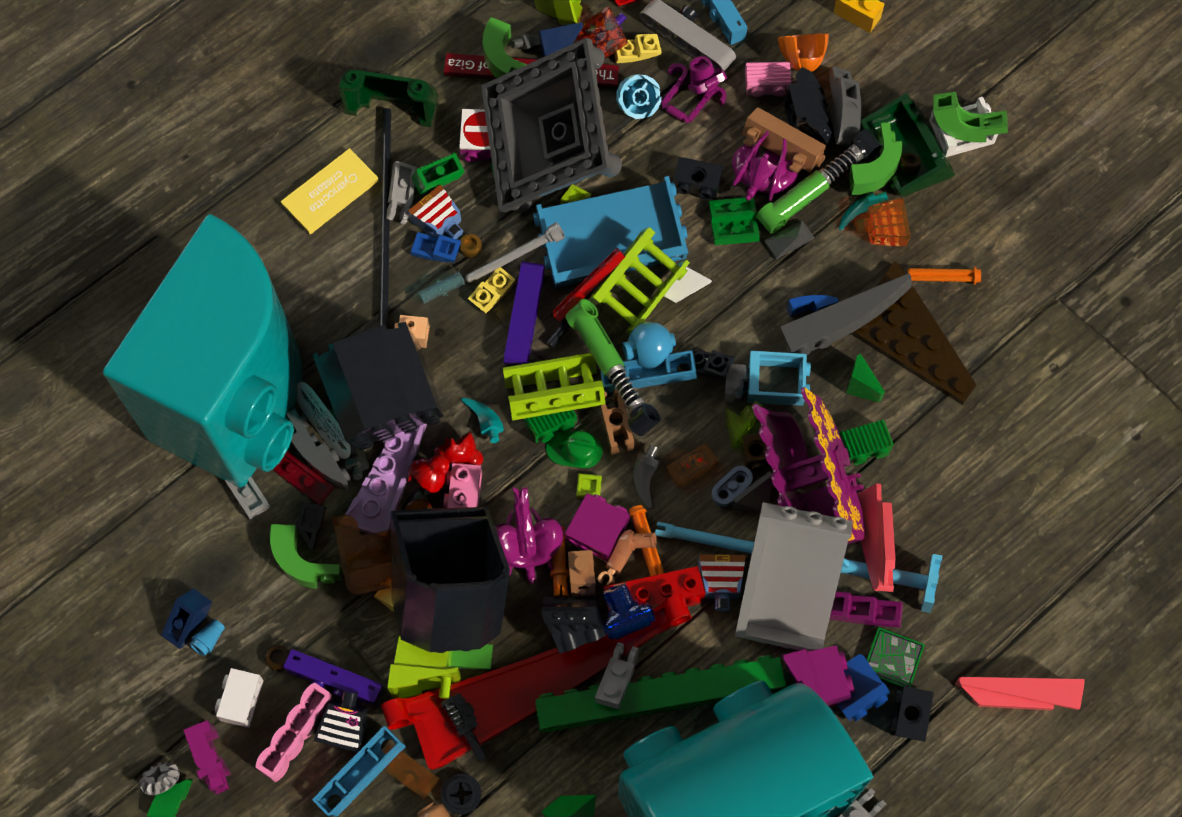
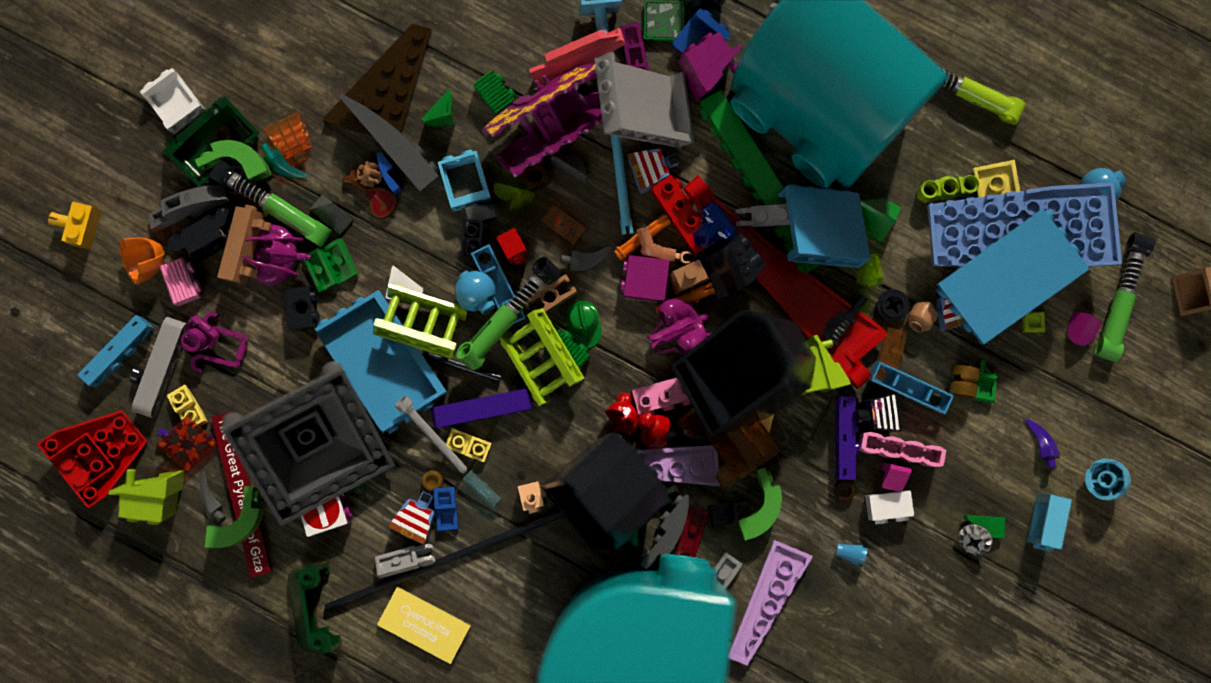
camera: 110 degrees left, 15 degrees up
dark blue slope [161,588,212,649] -> none
magenta hips [184,720,231,794] -> none
white sticker [297,382,351,459] -> none
green brick [411,153,464,195] -> none
teal bar [461,398,504,443] -> none
dark blue slope [538,22,584,57] -> none
red tile [553,248,625,322] -> none
lime tile [576,473,602,499] -> none
medium azure cylinder [616,74,661,119] -> none
sand blue plate [711,466,753,507] -> none
orange axle [907,267,981,285] -> none
bright green arch [933,92,1008,142] -> none
none -> reddish brown piece [343,170,398,219]
none -> medium nougat gear [357,161,382,187]
none -> red brick [496,228,529,266]
none -> lavender wing [729,540,813,665]
none -> dark azure panel [778,184,871,268]
none -> clear neon green slope [856,254,883,286]
none -> dark pink slope [881,462,912,492]

